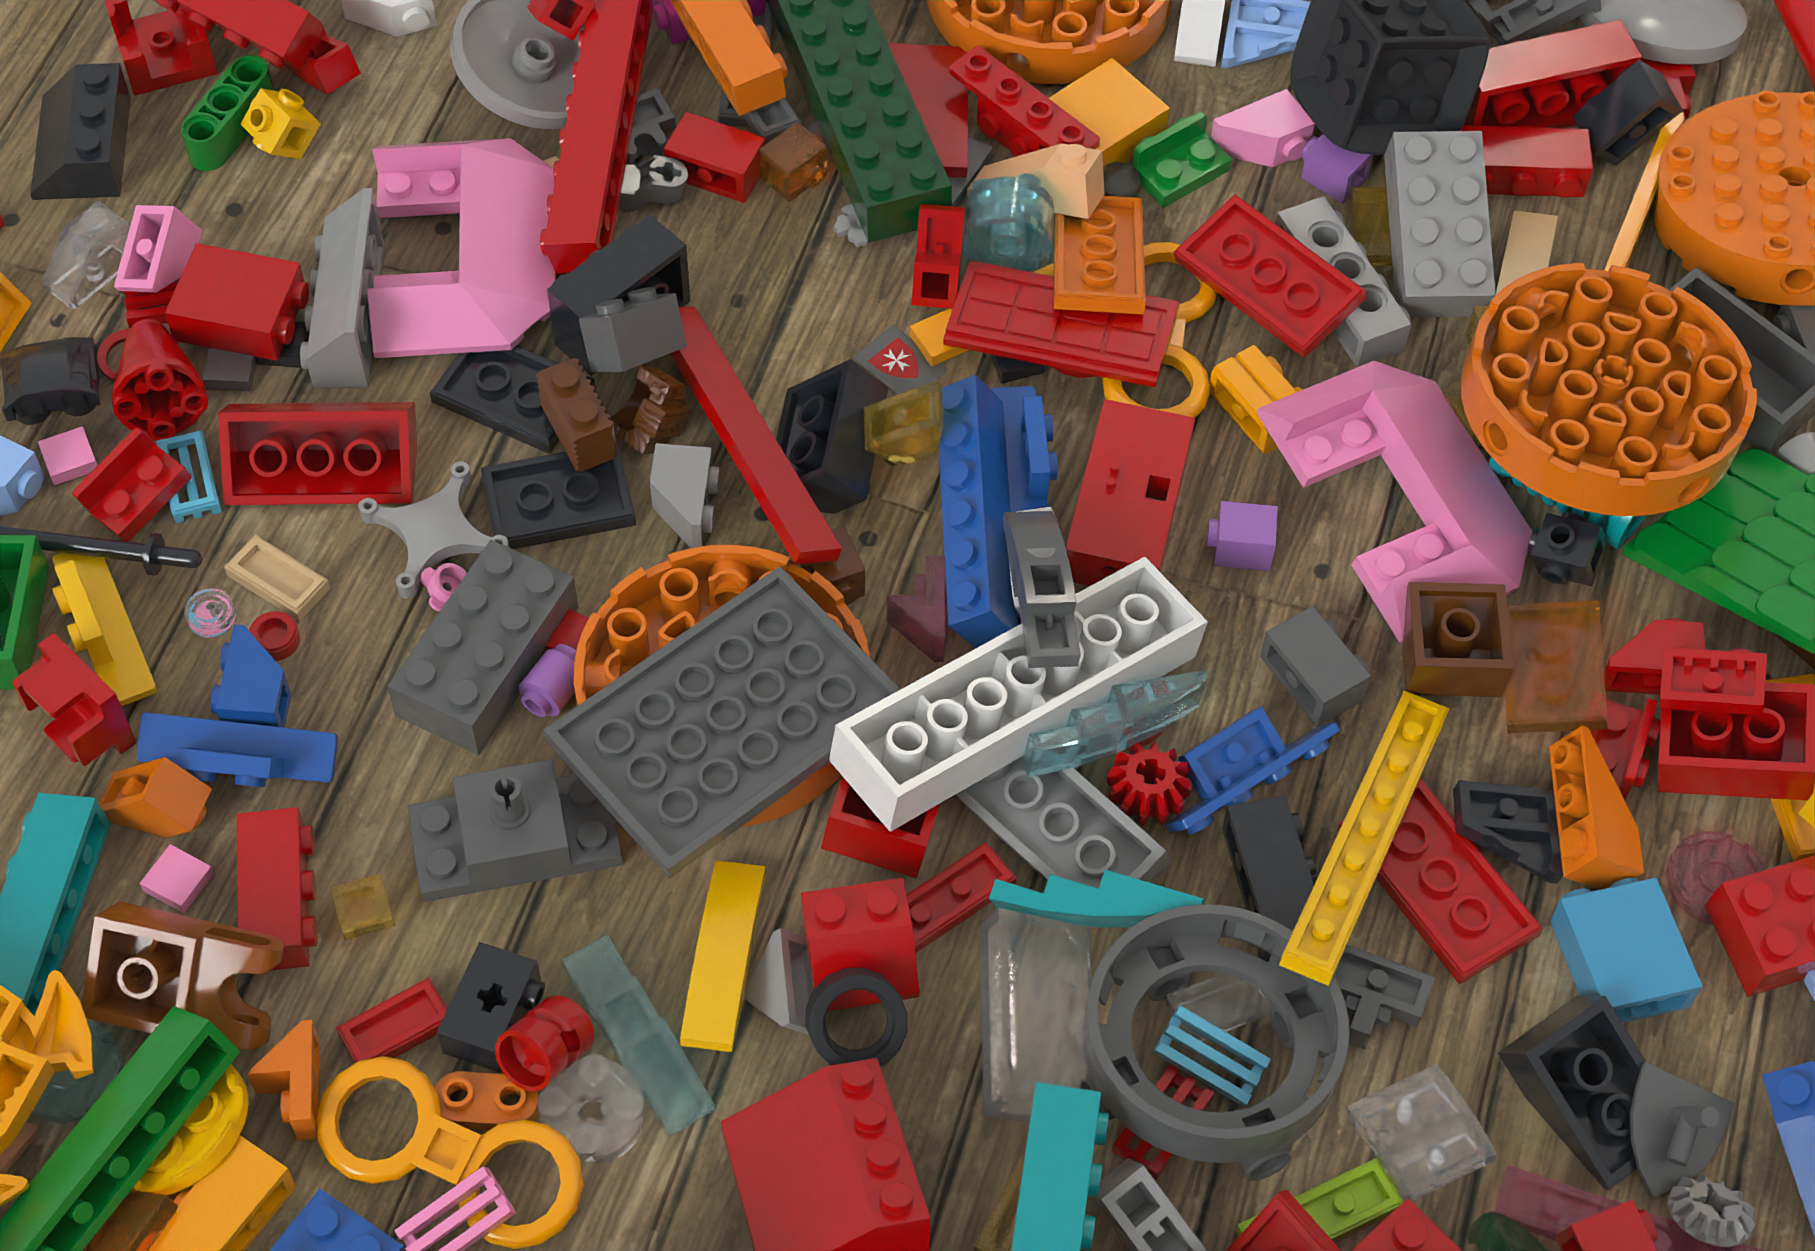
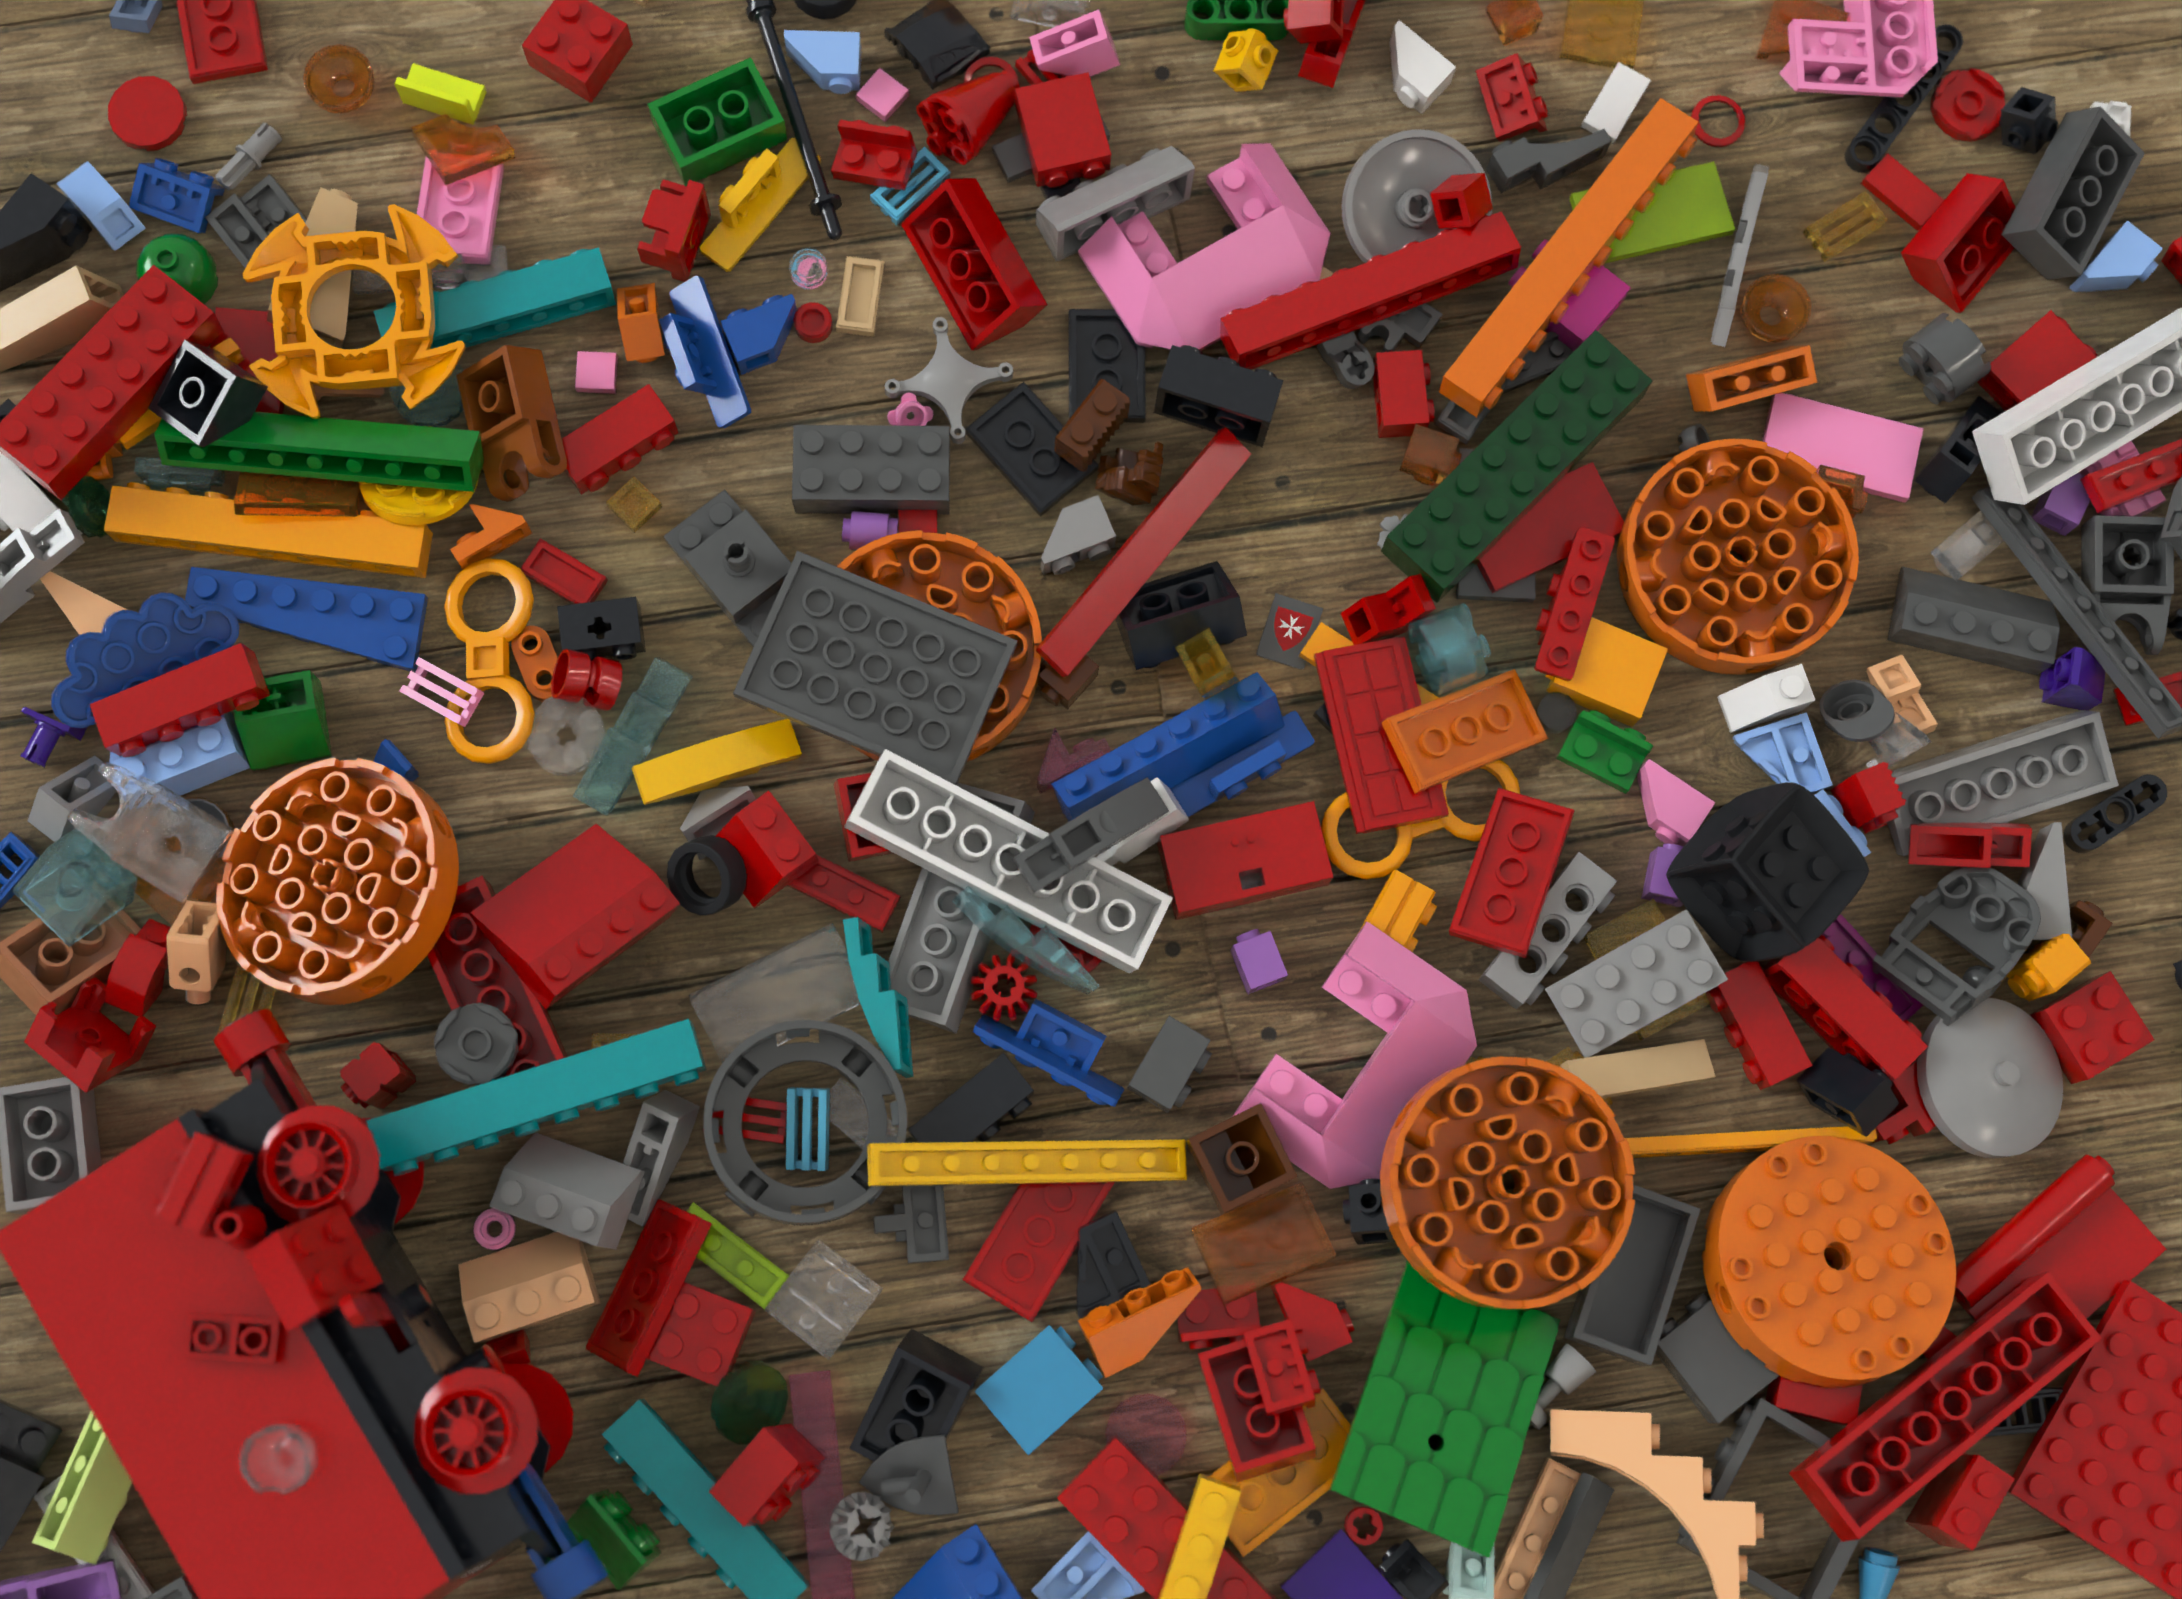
camera: 55 degrees right, 20 degrees up
dark grey brick [579,287,687,372] -> none
light nougat slope [967,143,1105,219] -> none

